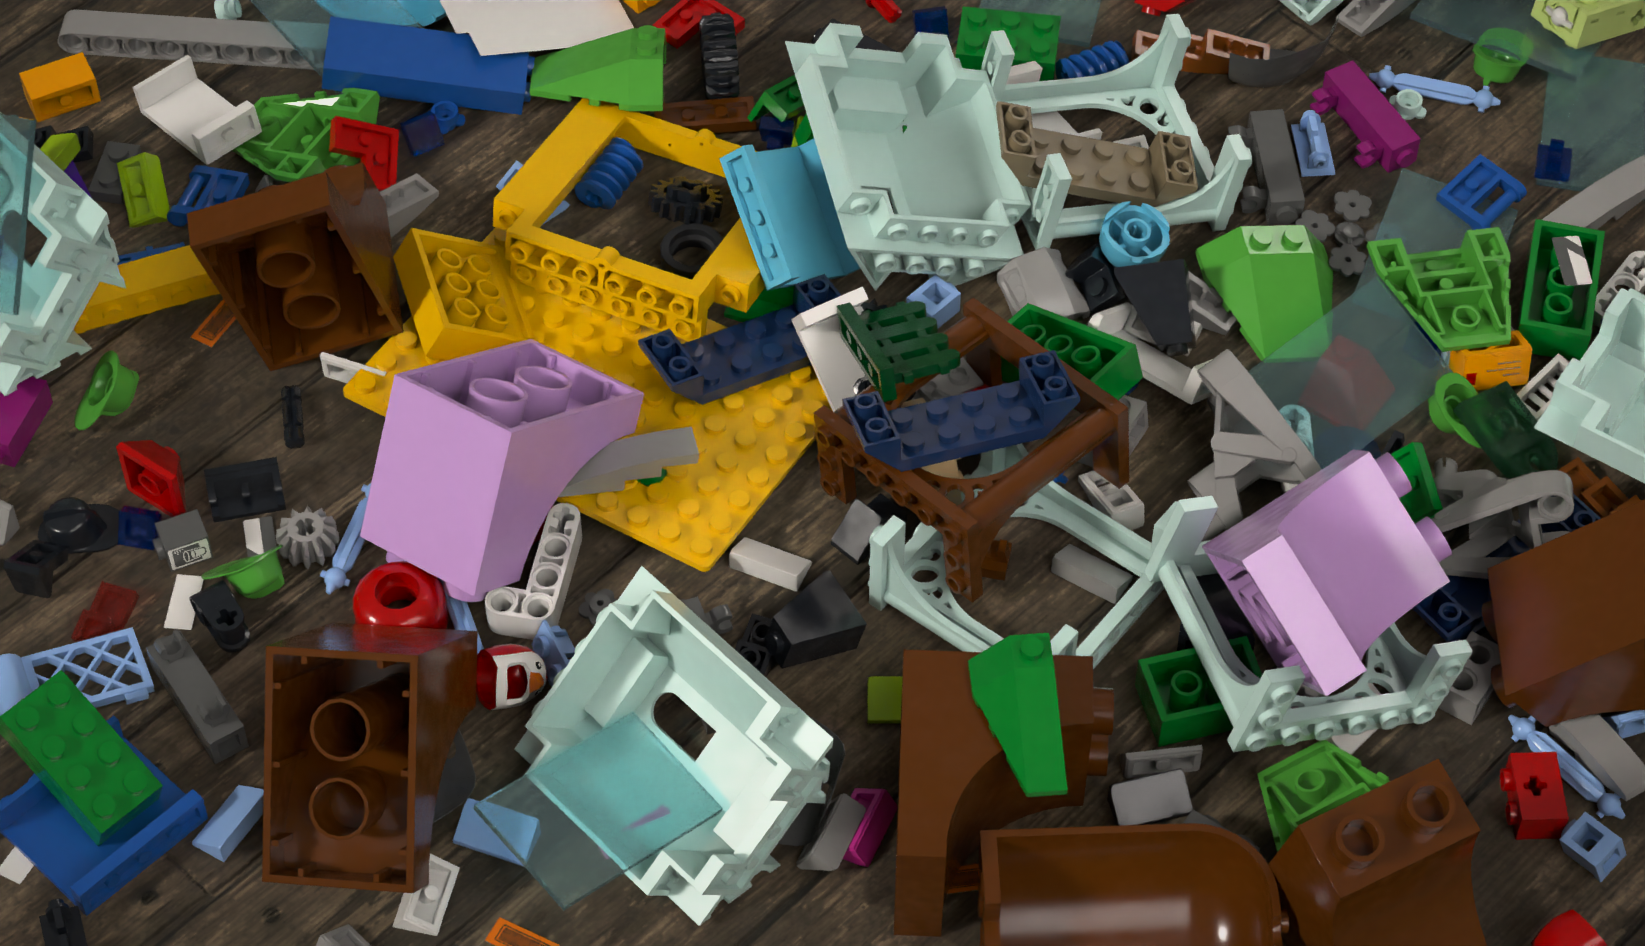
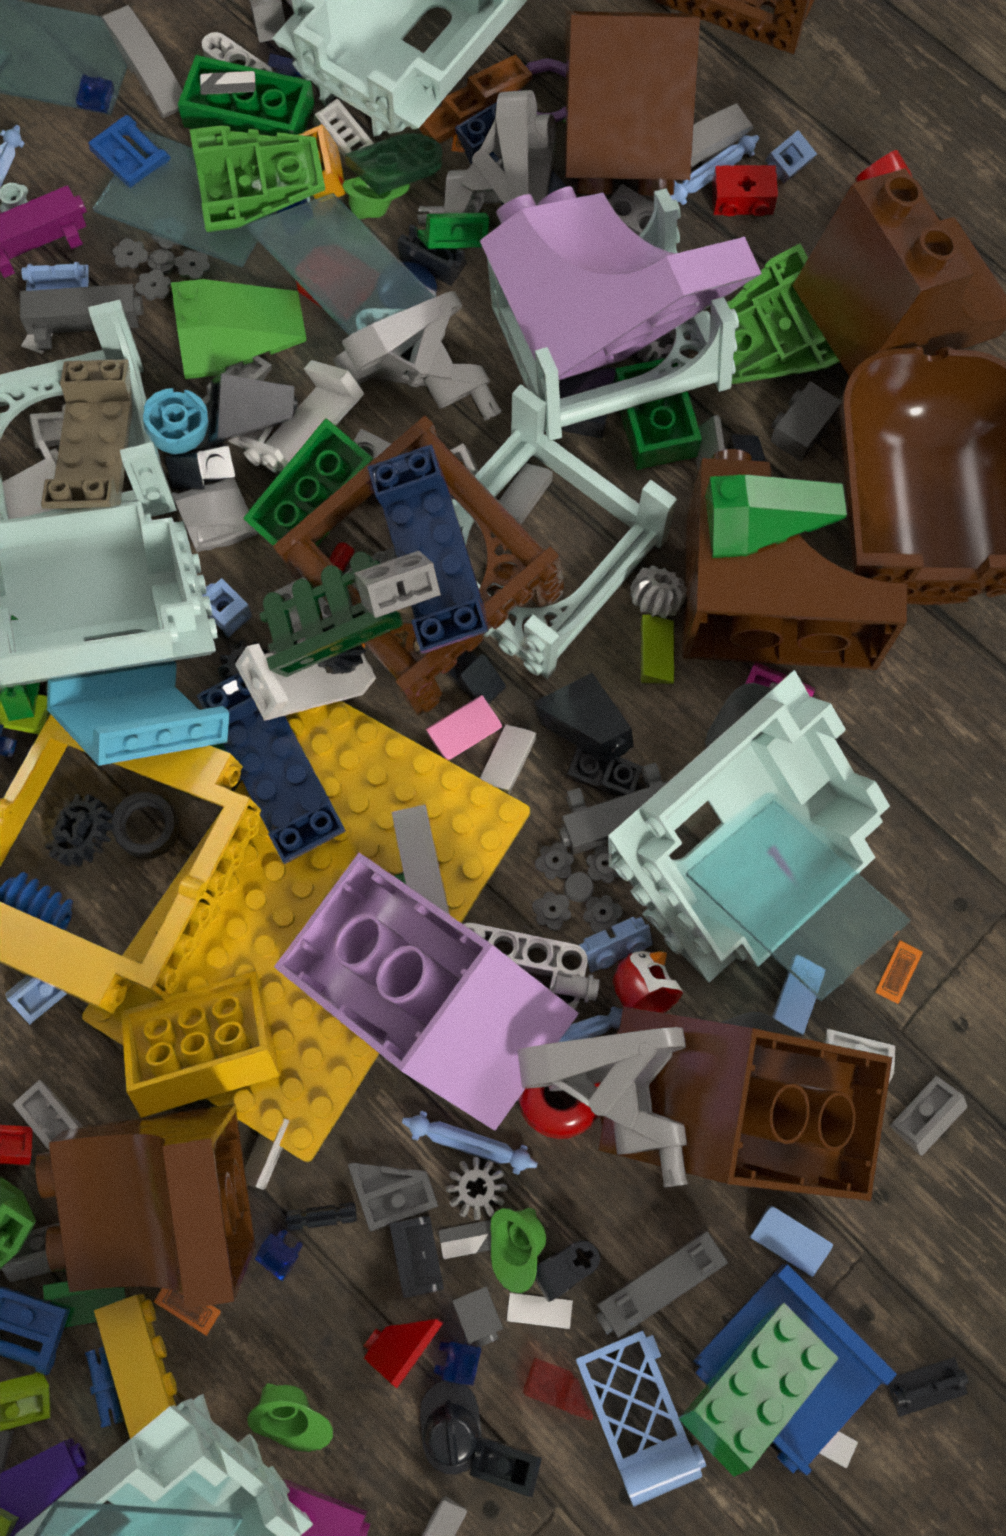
camera: 90 degrees left, 20 degrees up
none -> clear blue tile [255,1230,303,1282]
none -> dark grey wing [348,1163,439,1232]
none -> light grey brick [354,551,441,618]
none -> bright pink slope [426,695,502,760]
none -> light grey connector [517,1027,688,1187]
none -> light grey pin [554,971,599,1003]

